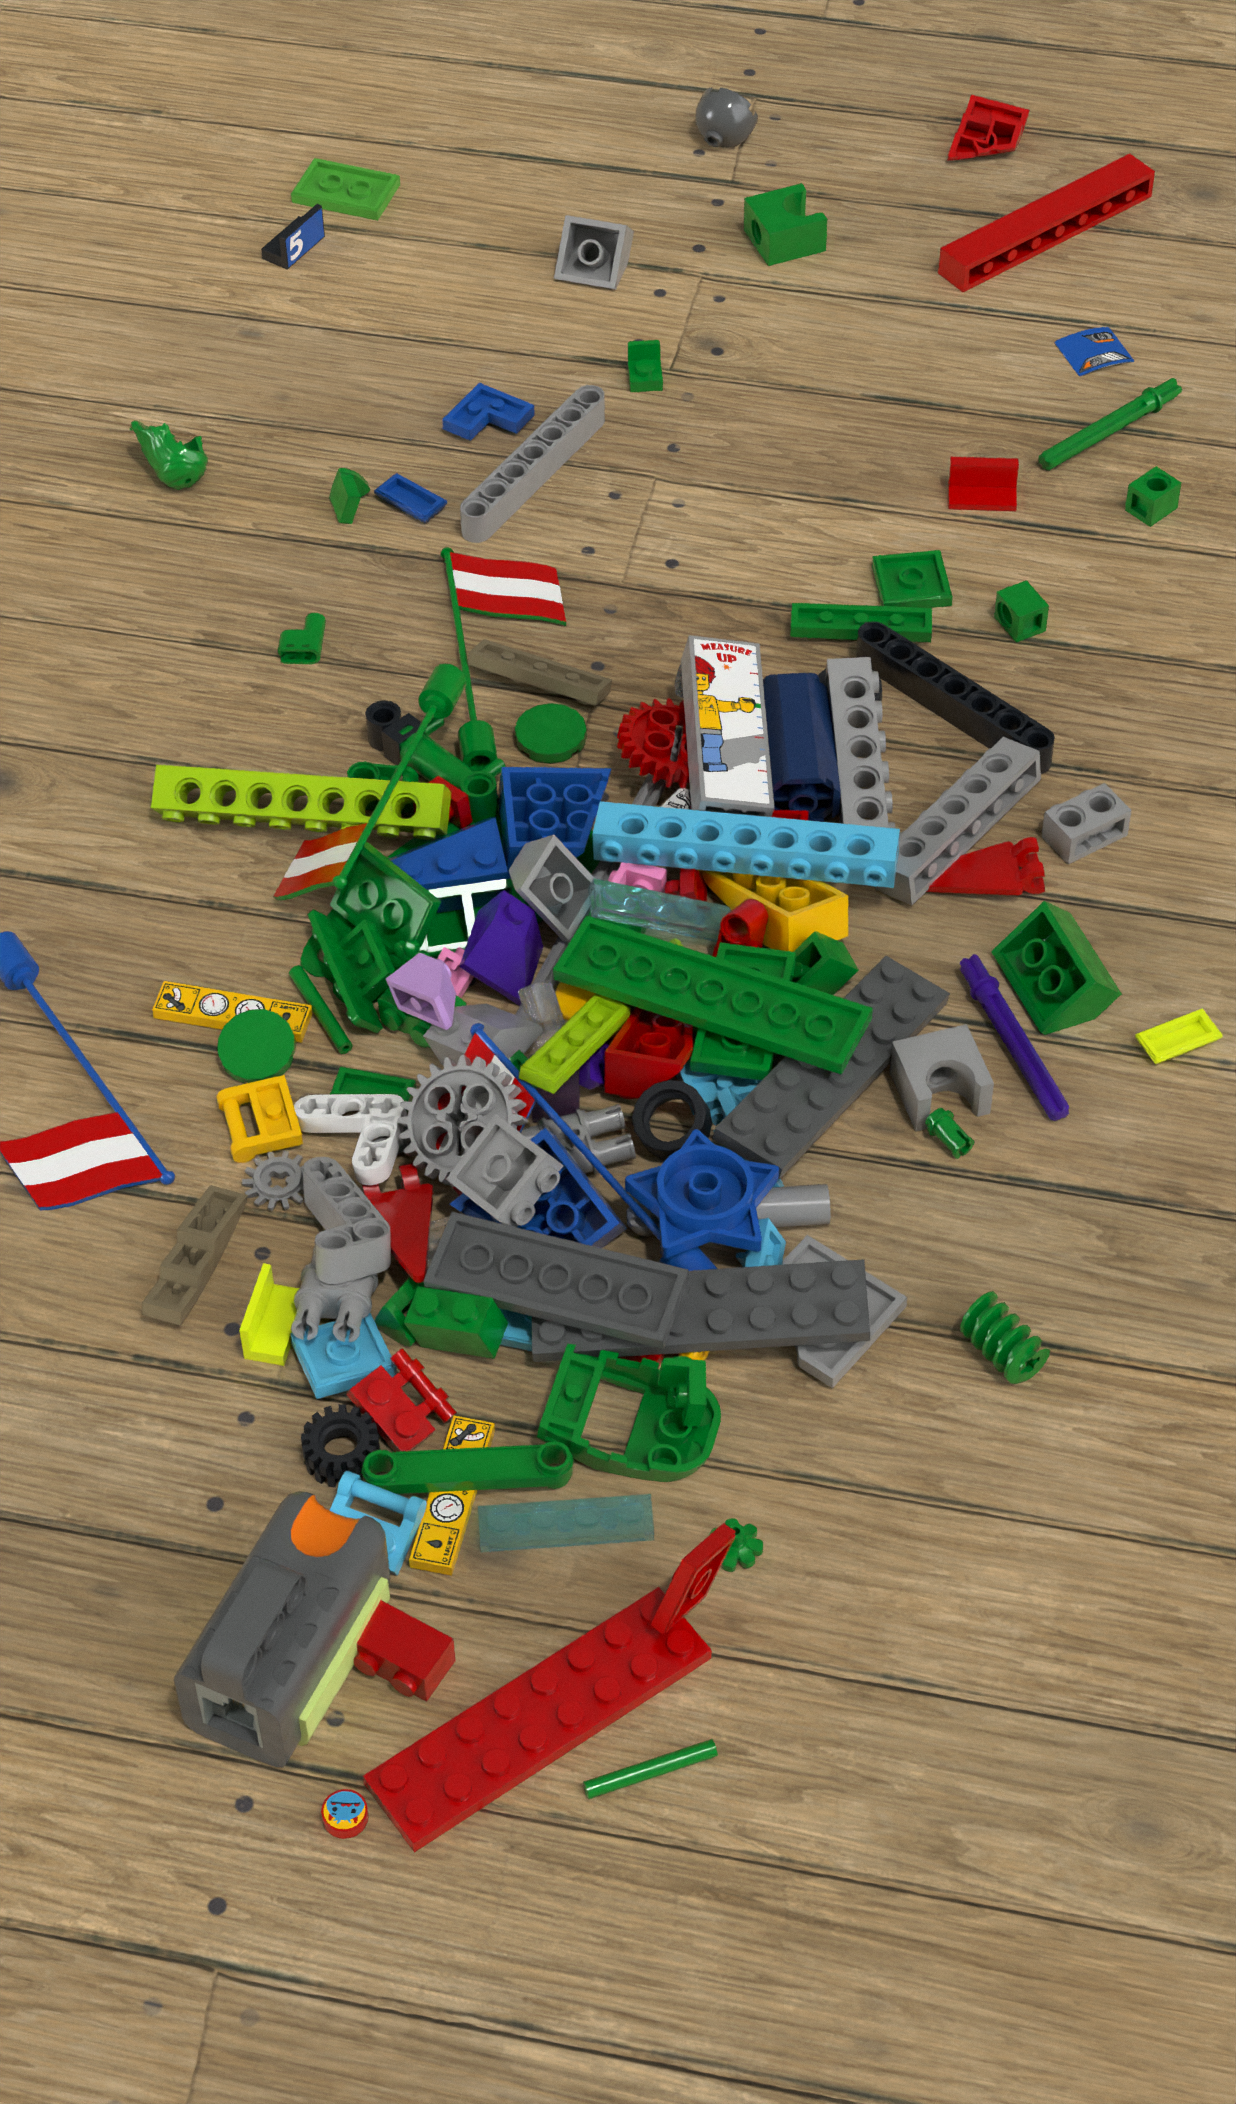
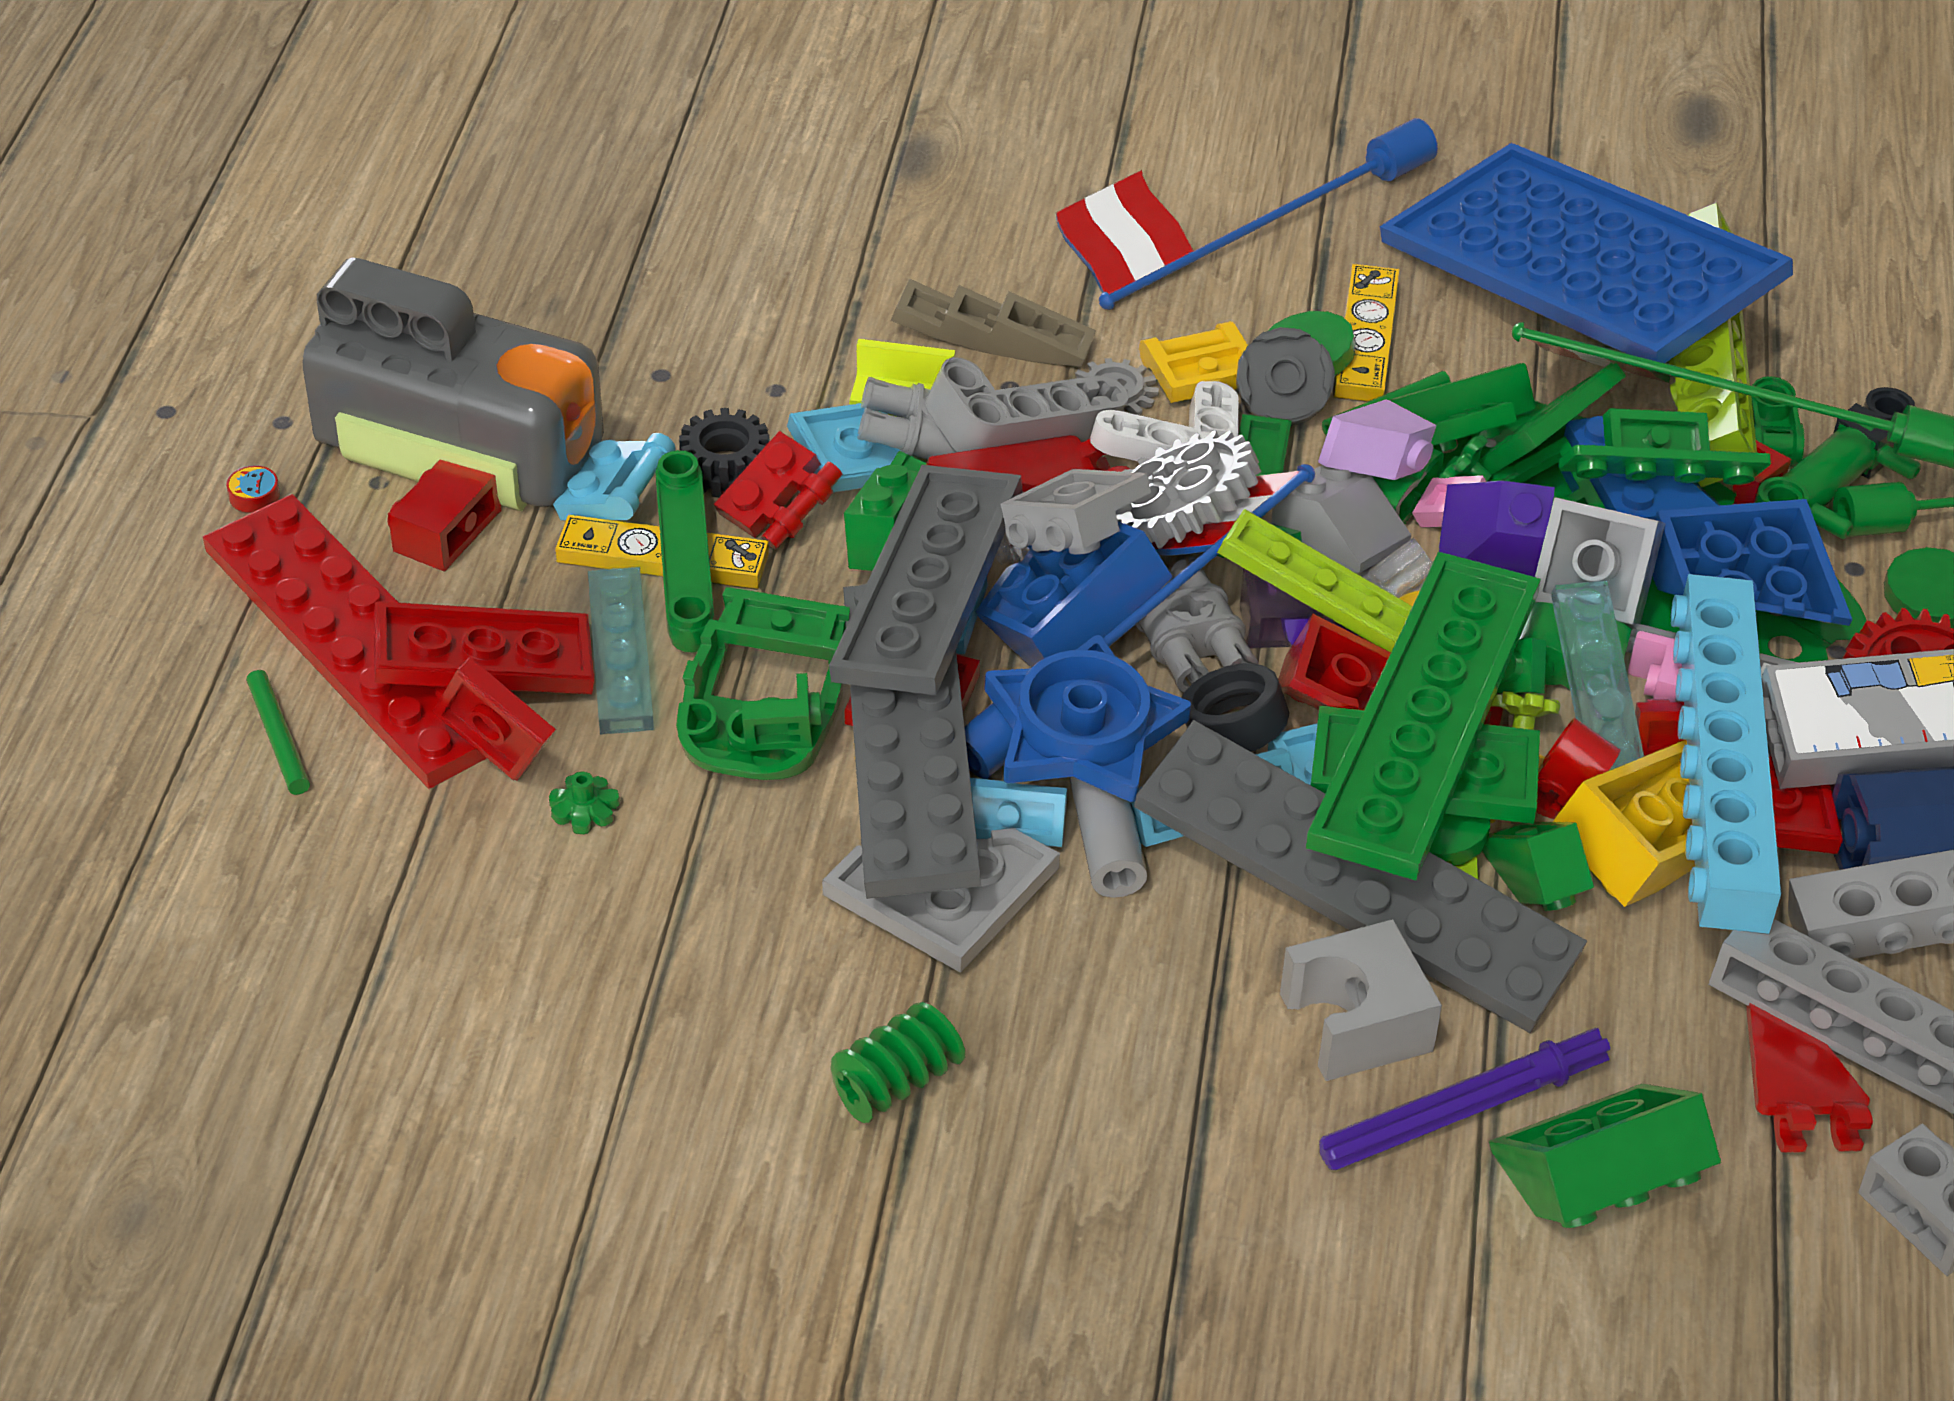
camera: 85 degrees right, 5 degrees down
green pin [925,1108,975,1159] -> none
neon yellow tile [1135,1008,1223,1065] -> none
none -> red tile [374,601,594,694]
none -> dark grey tile [1236,327,1335,426]
none -> blue plate [1380,143,1793,363]
none -> green bracket [1559,408,1771,485]

